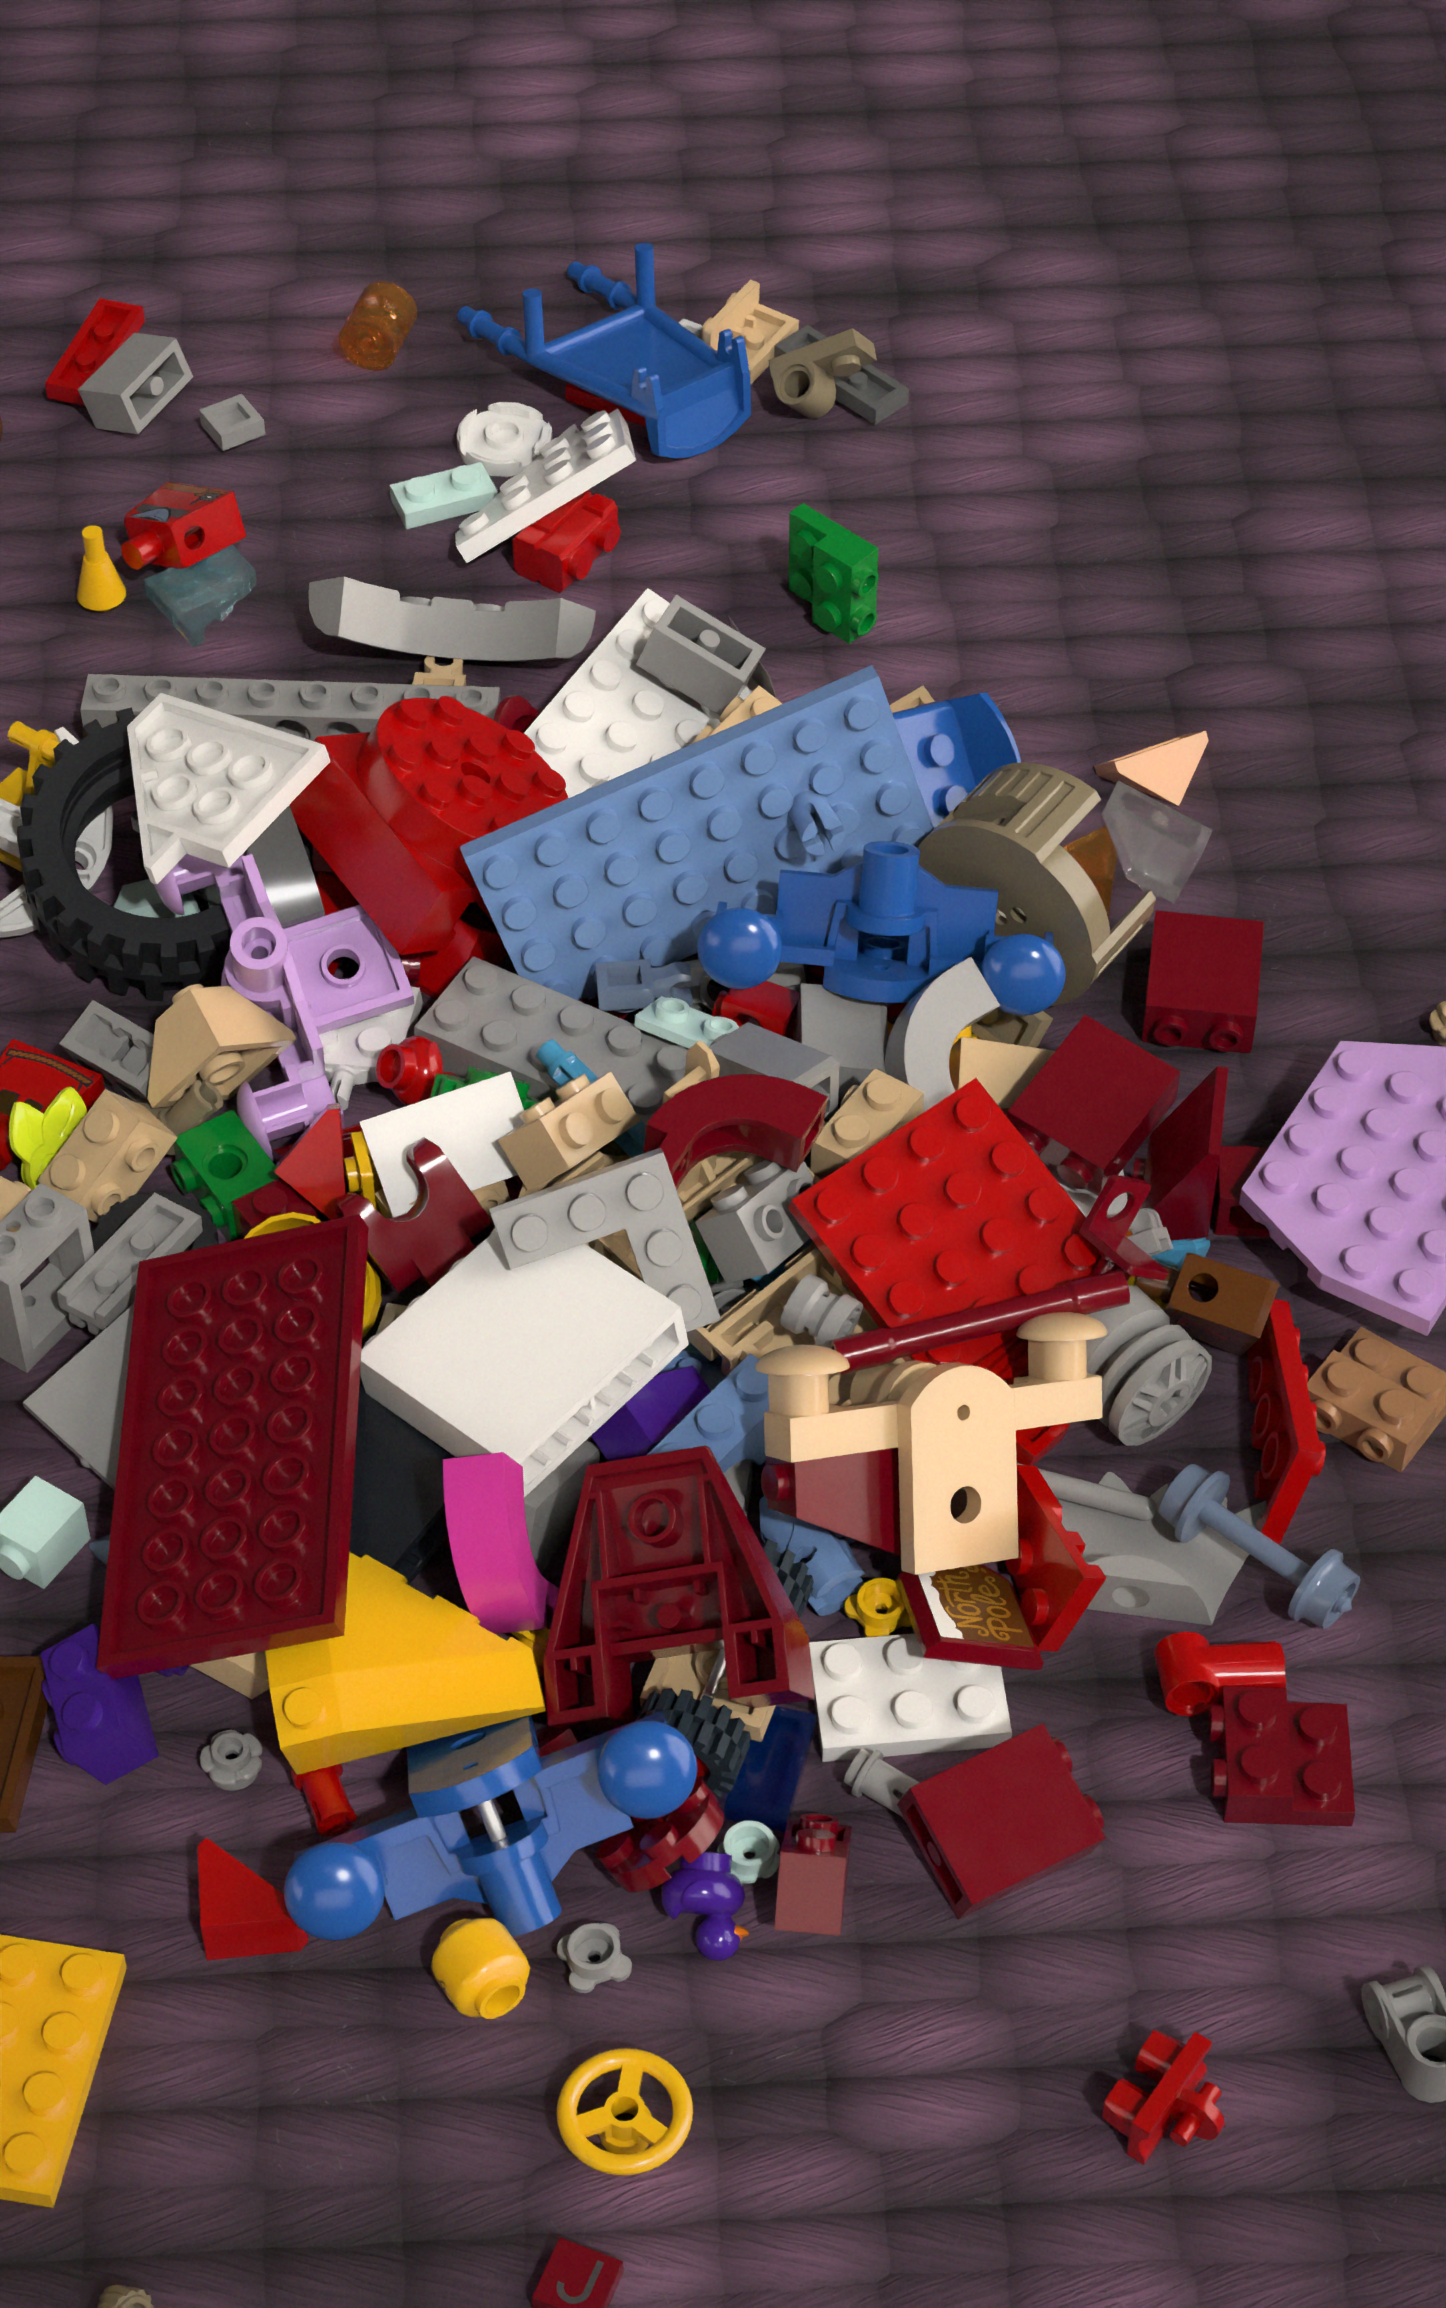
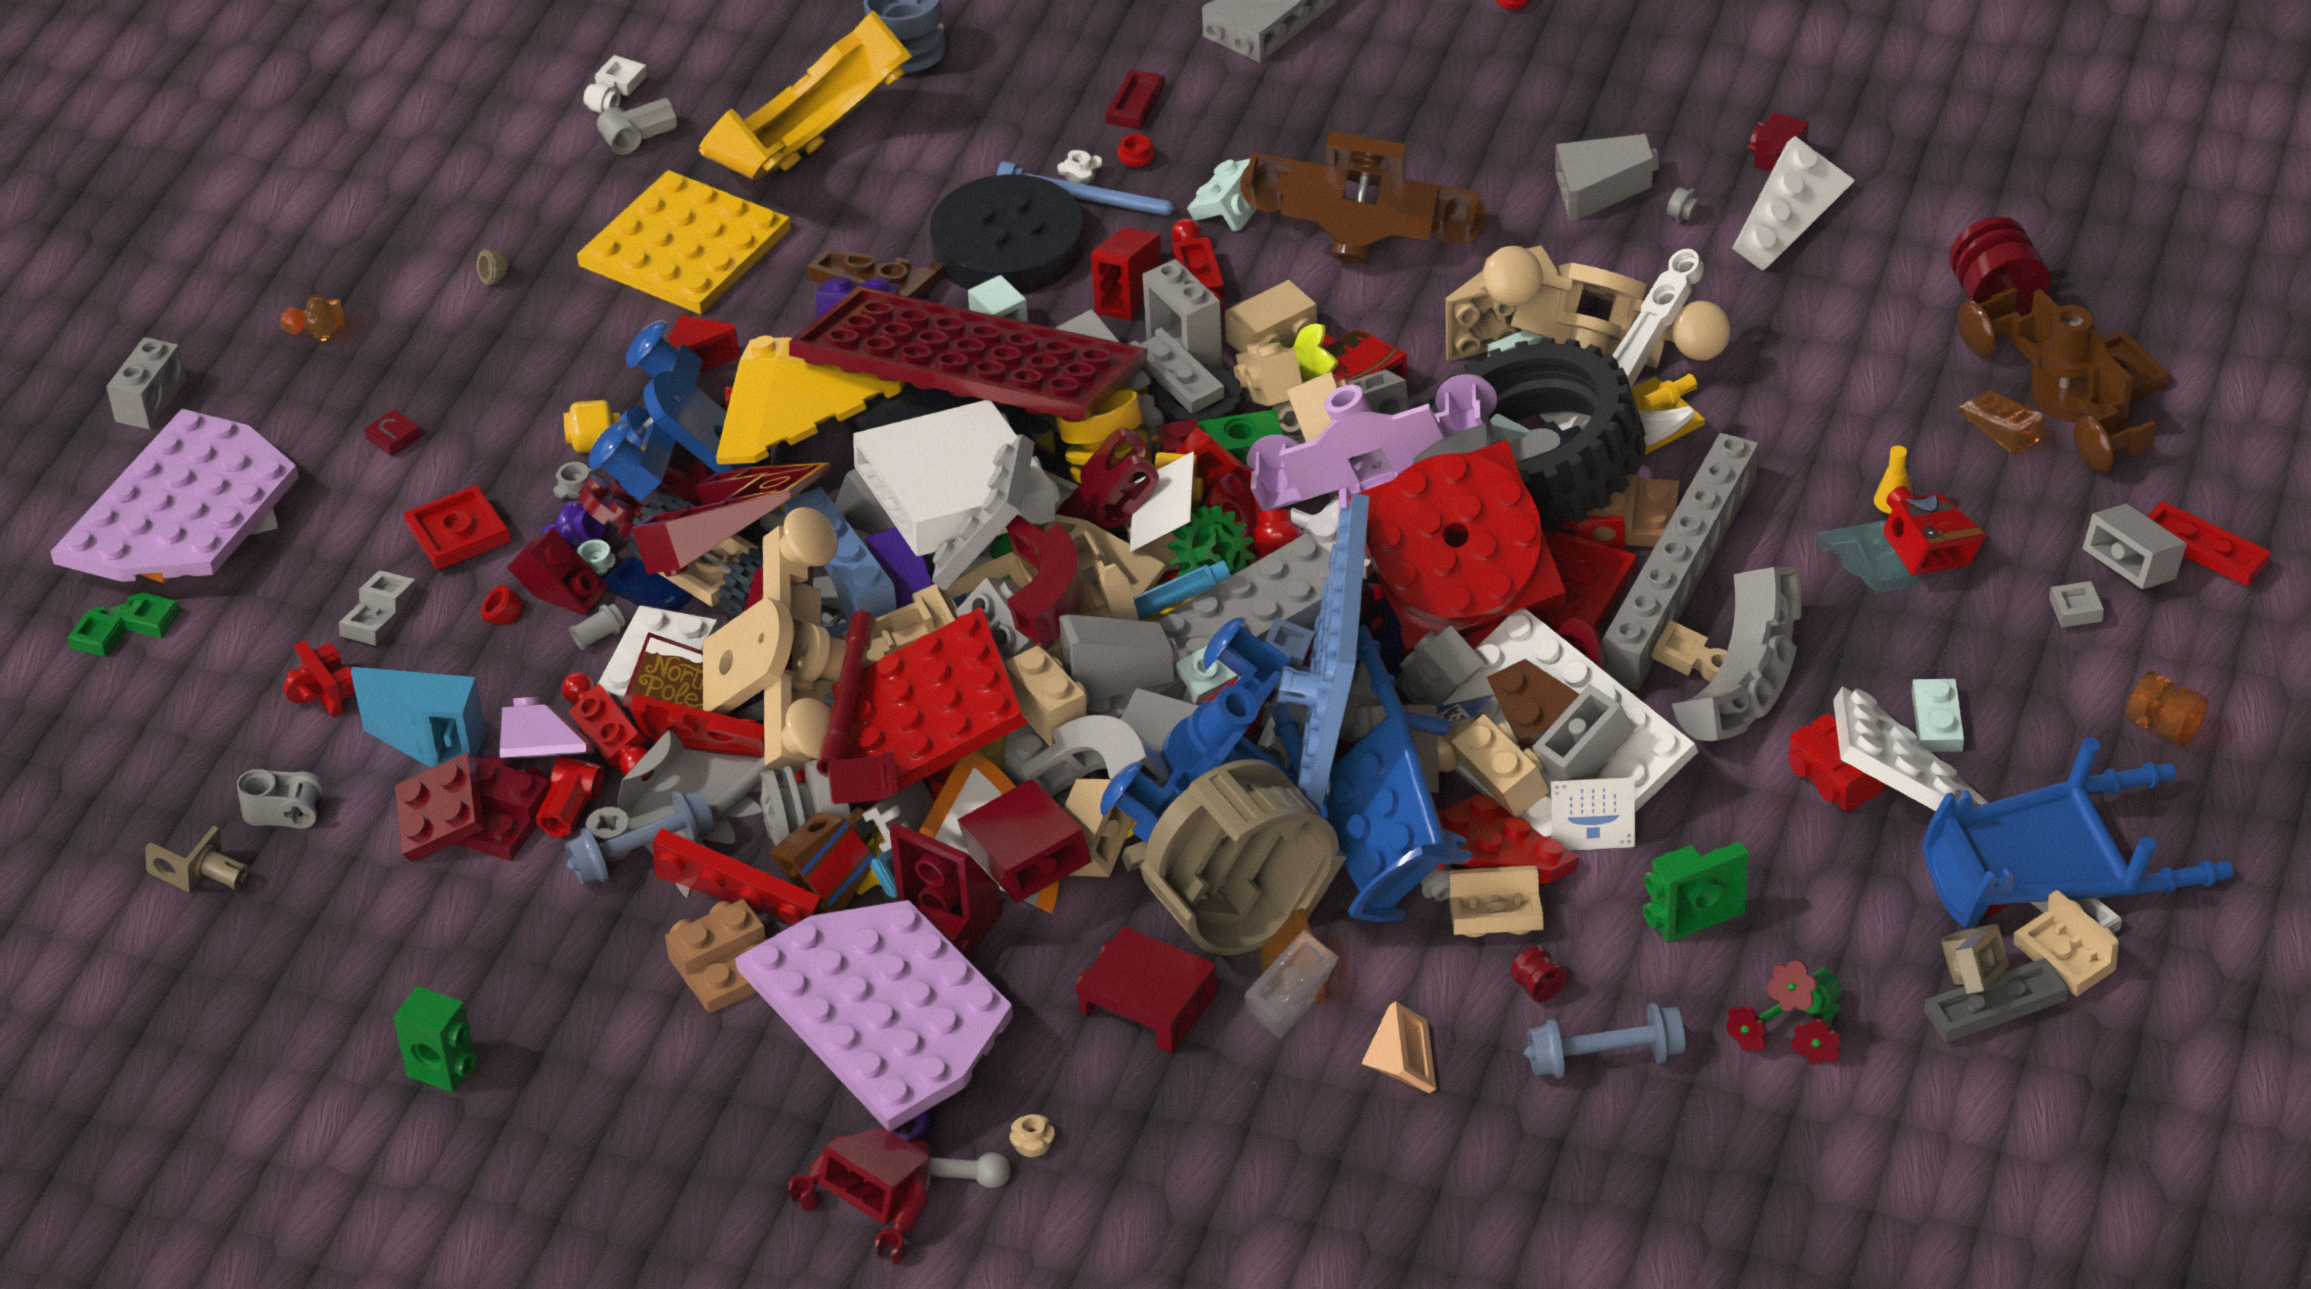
camera: 115 degrees right, 5 degrees down
white wing [127,693,331,884] -> none
dark pink arch [443,1452,559,1634] -> none
white tile [457,402,553,477] -> none
tan brick [498,1071,640,1190] -> none
yellow piece [557,2048,693,2175] -> none
light grey wheel [780,1273,863,1348] -> none
dark red brick [897,1723,1106,1920] -> none
none -> light grey slope [339,570,416,646]
none -> dark azure slope [351,667,487,768]
none -> dark red plate [395,752,484,862]
none -> red plate [403,485,511,571]
none -> red piece [481,585,523,625]
none -> lavender slope [500,697,596,759]
none -> red plate [561,672,652,779]
none -> light grey wheel [586,807,631,862]
none -> reddish brown wing [1487,659,1580,751]
none -> dark red wheel [1511,945,1568,1003]
none -> sand blue piece [1523,1003,1689,1079]
none -> dark red plant [1726,960,1842,1064]

